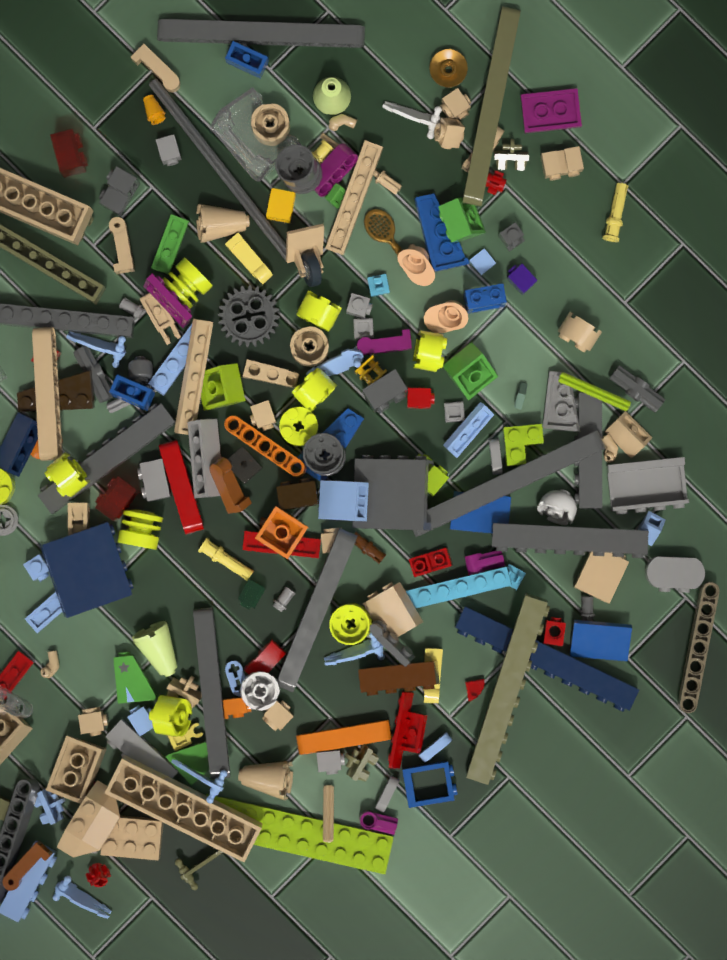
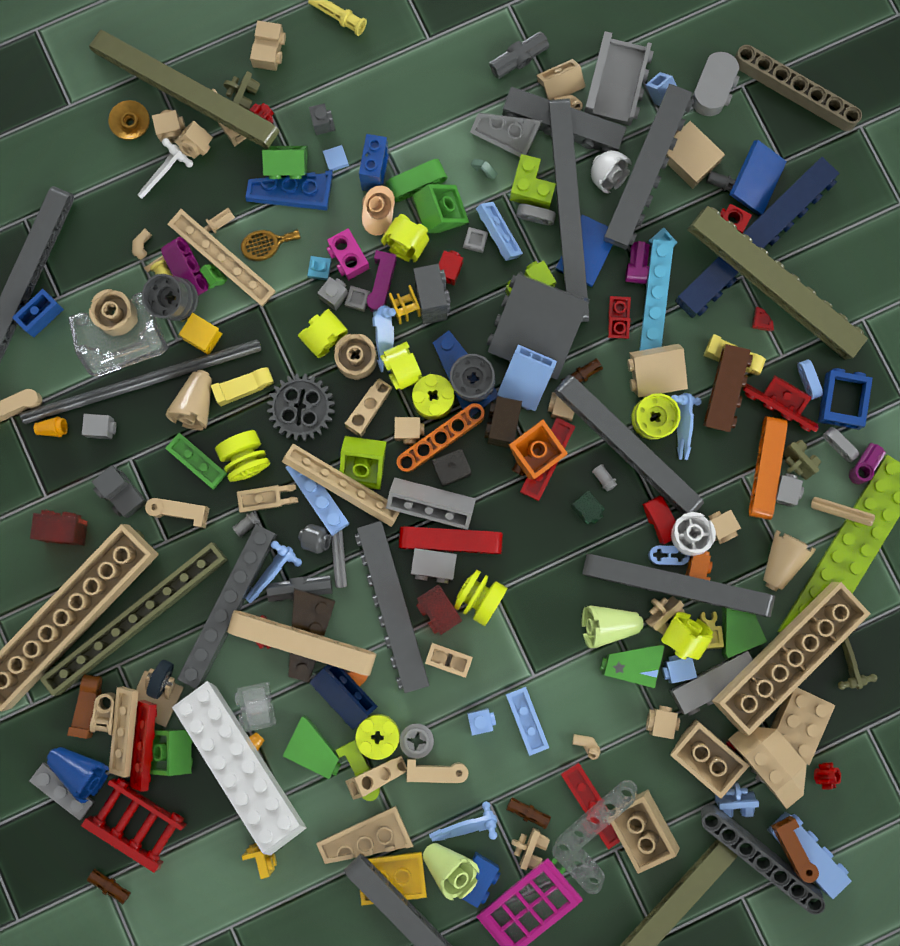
camera: 70 degrees left, 5 degrees down
dark blue panel [40,521,133,618] -> none
neon yellow brick [44,452,90,497] -> none
light blue piece [53,876,112,919] -> none
blue brick [109,375,155,411] -> none
magenta plate [143,274,192,328] -> none
light blue piece [171,759,228,804] -> none
light yellow pin [198,537,254,581] -> none
dark orange leg [210,457,252,514] -> none
tan plate [286,224,324,287] -> none
yellowish green cone [313,77,351,115] -> none
dark grey hinge [369,619,415,666] -> none
light nougat piece [397,244,435,286] -> none
dark purple brick [507,264,537,295] -> none
magenta plate [520,88,582,134] -> none
tan brick [558,312,602,352] -> none
lime axle [558,372,631,411] -> none
none -> dark pink brick [326,228,370,280]
none -> bright green beam [385,159,448,202]

